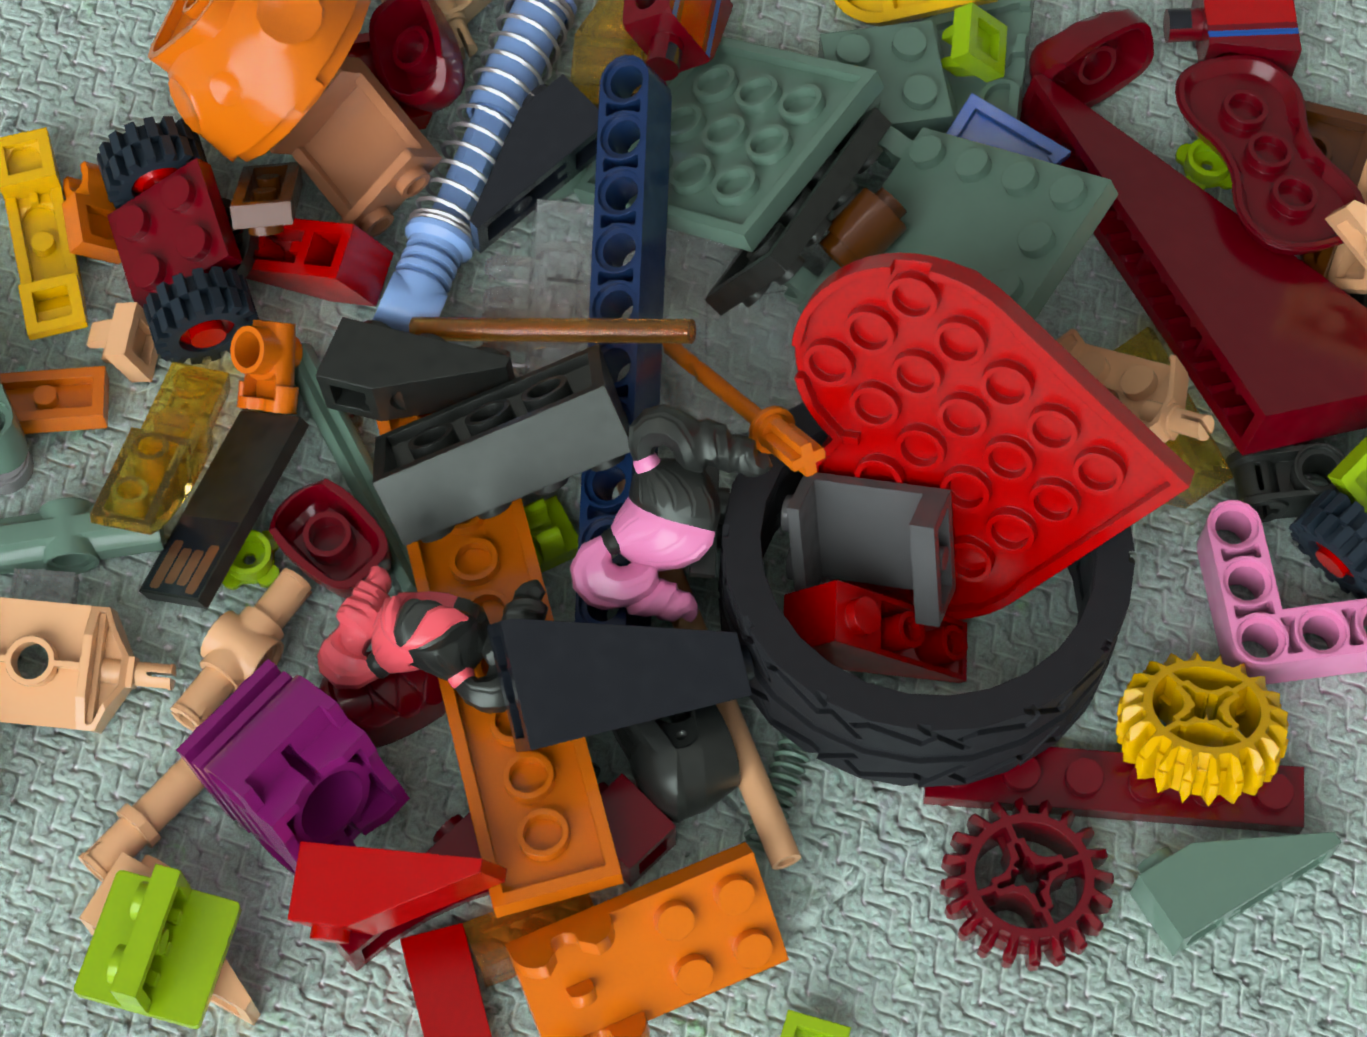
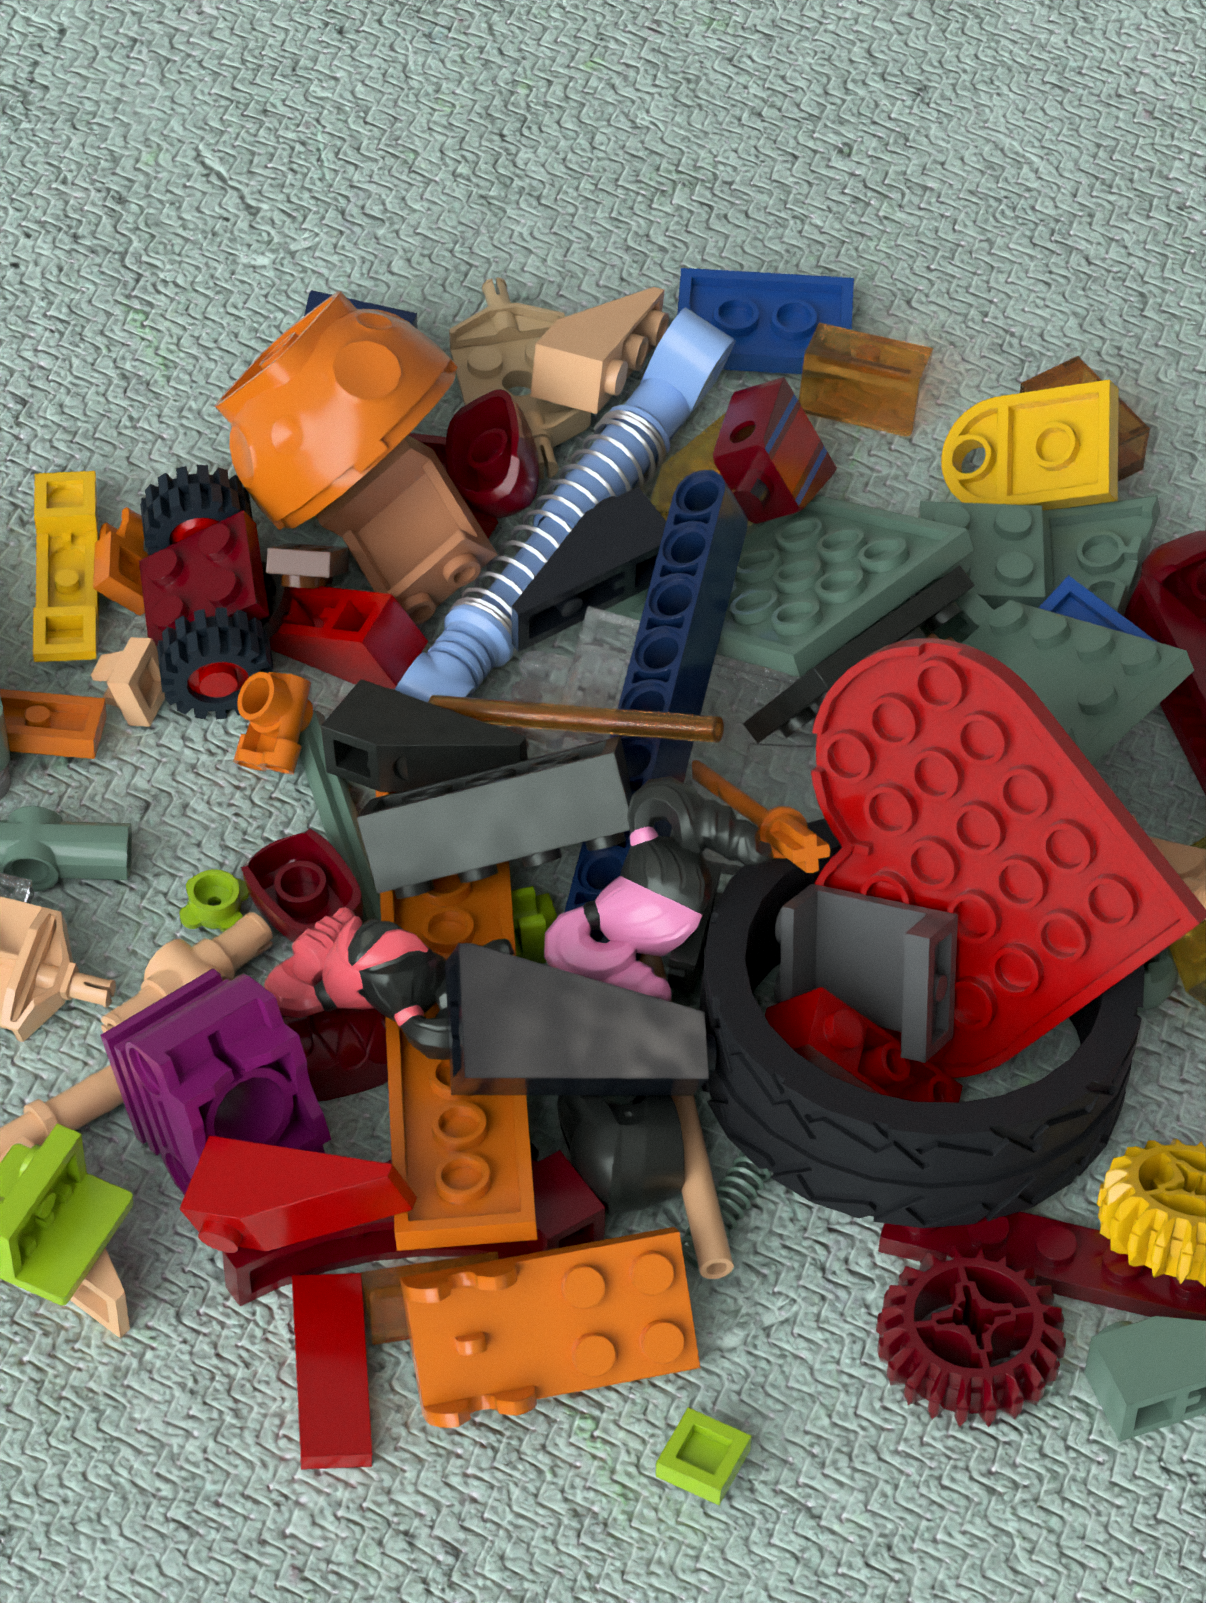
camera: 10 degrees right, 15 degrees down
clear yellow slope [90,362,231,535] -> none
pearl dark grey piece [139,411,309,609] -> none
lime tile [941,3,1008,83] -> none

